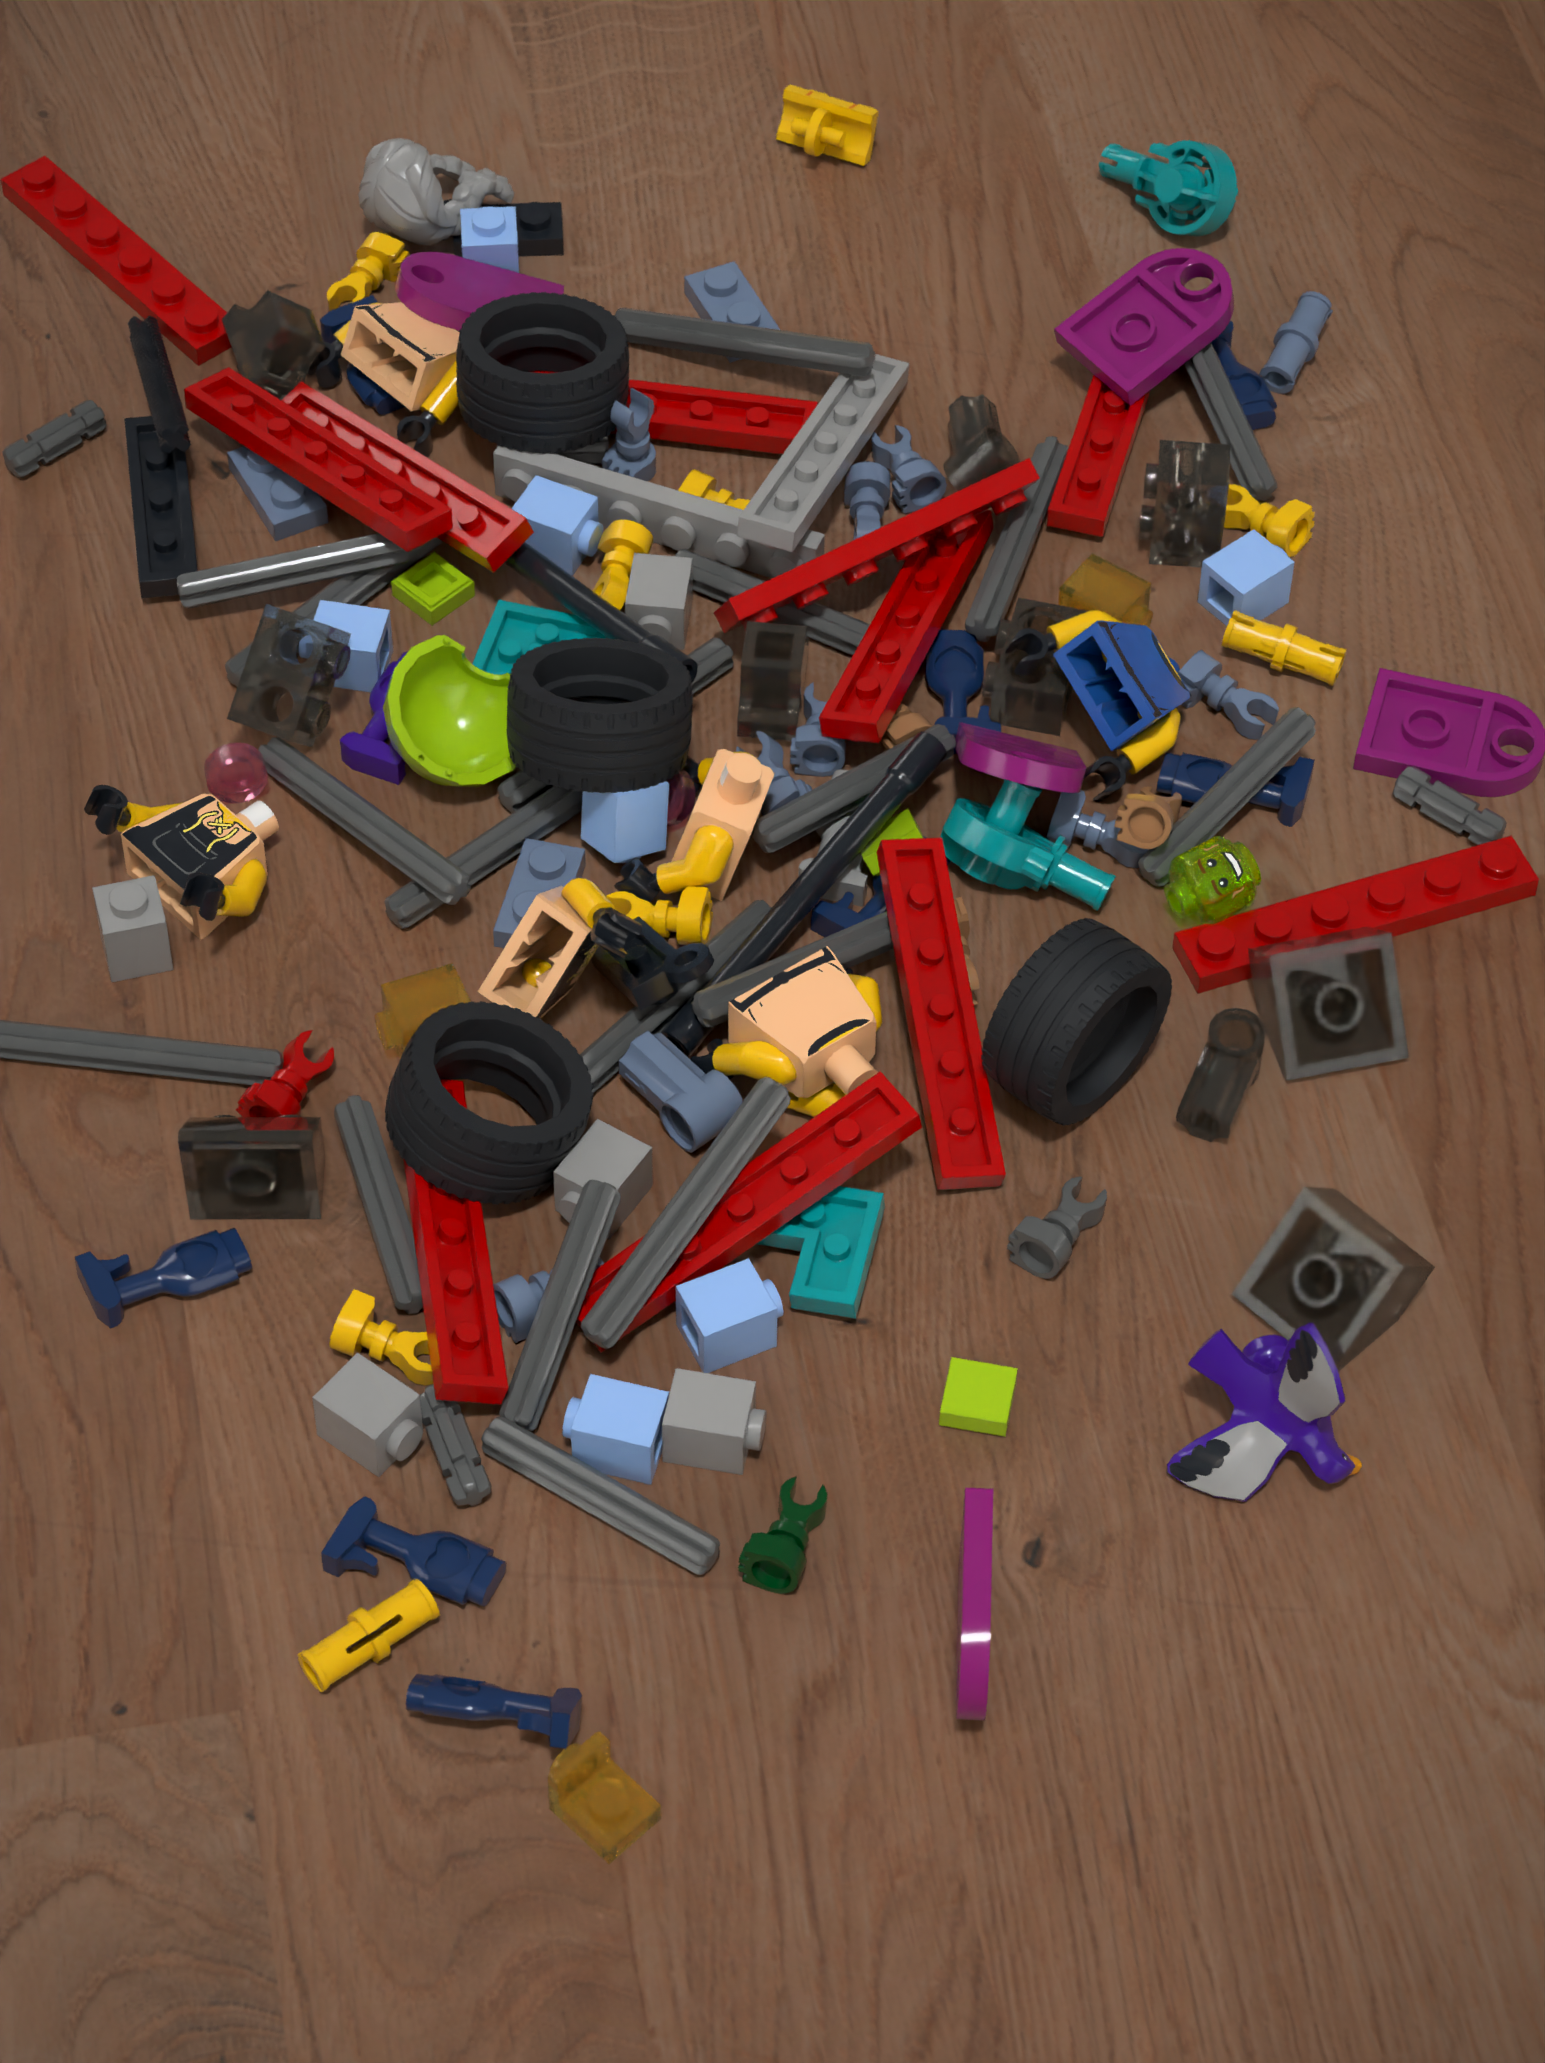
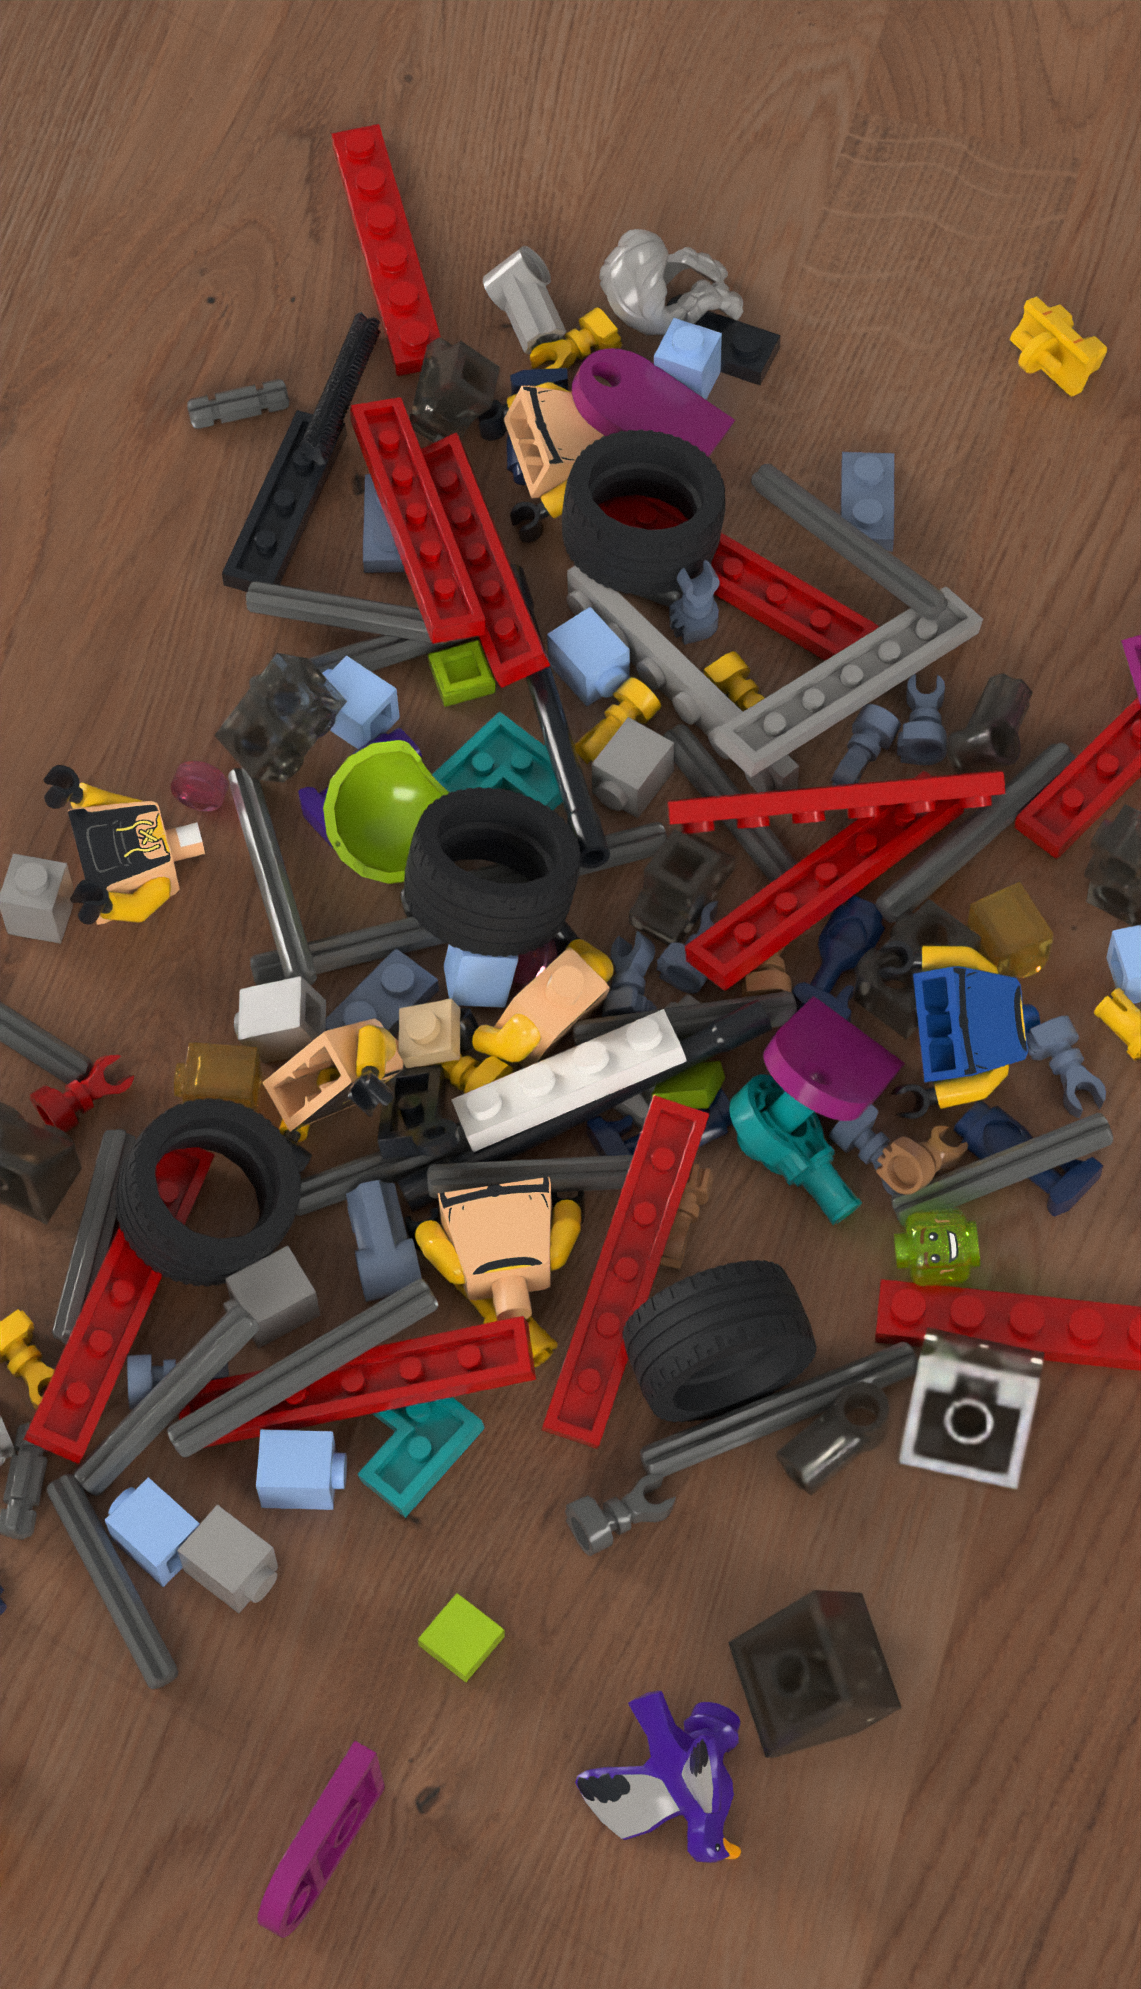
camera: 30 degrees right, 10 degrees up
dark green piece [738,1476,828,1594] -> none
none -> brick [234,976,326,1063]
none -> tan plate [398,998,460,1069]
none -> white plate [451,1009,687,1152]
none -> light grey piece [483,246,566,355]
none -> dark grey axle [640,1342,919,1477]

